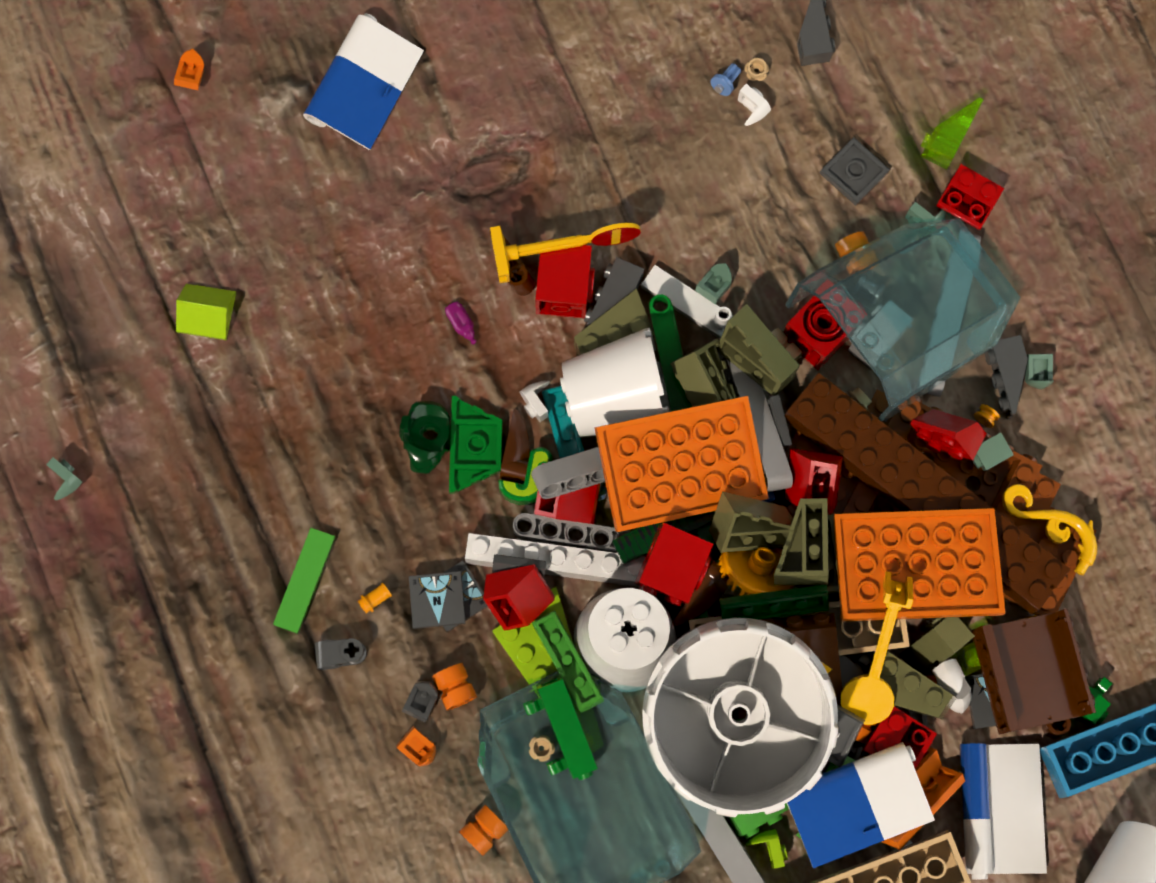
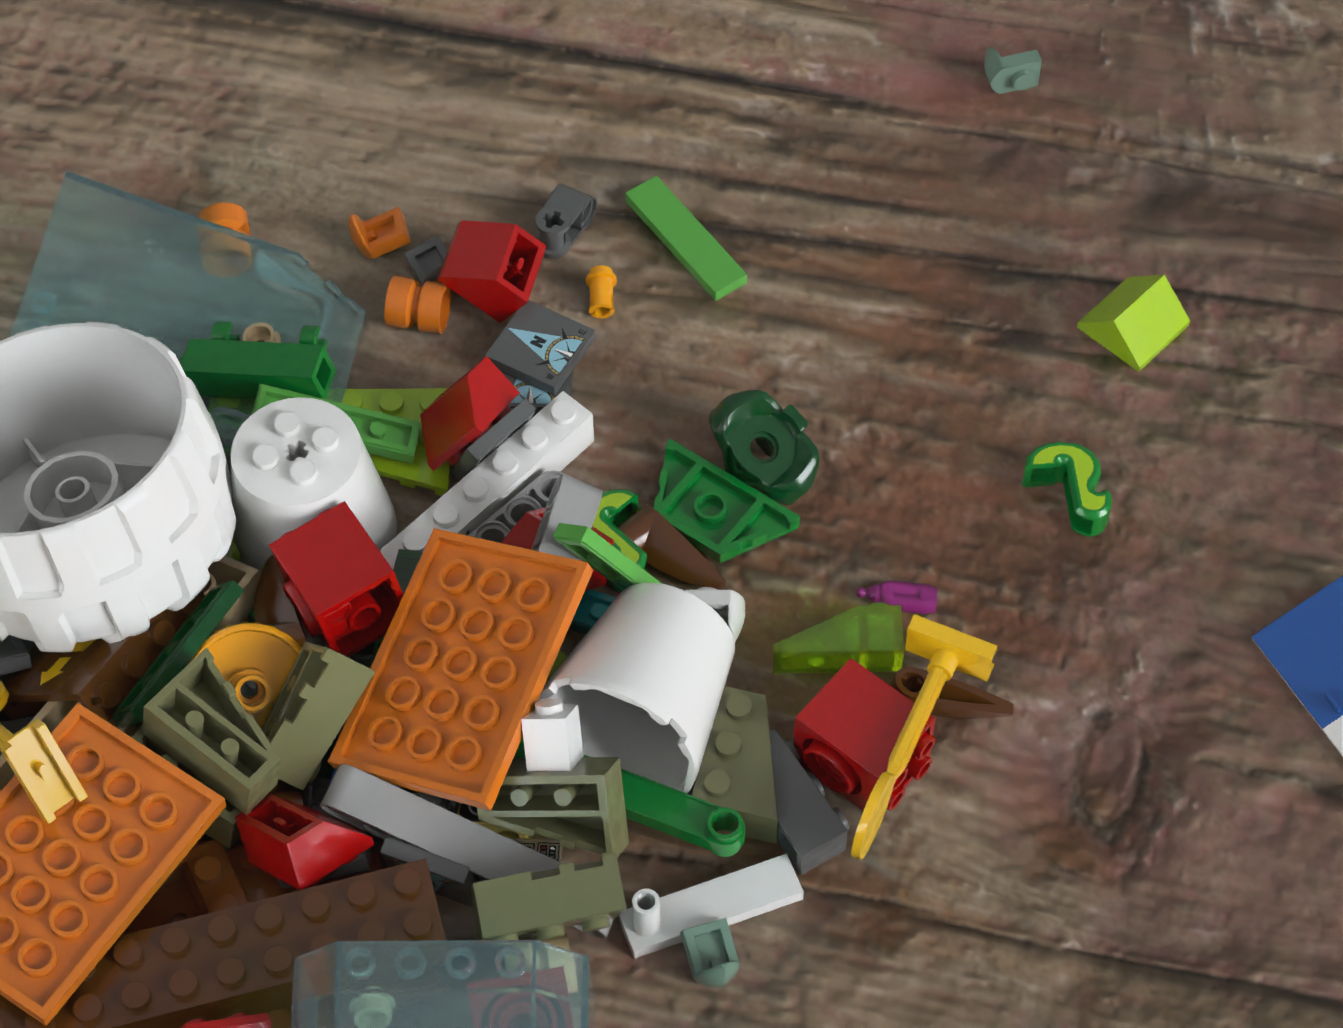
camera: 130 degrees right, 20 degrees down
none -> red slope [437,220,547,323]
none -> white brick [521,699,584,772]
none -> bright green tile [553,523,662,591]
none -> clear neon green slope [773,602,904,673]
none -> green animal [1022,441,1112,537]

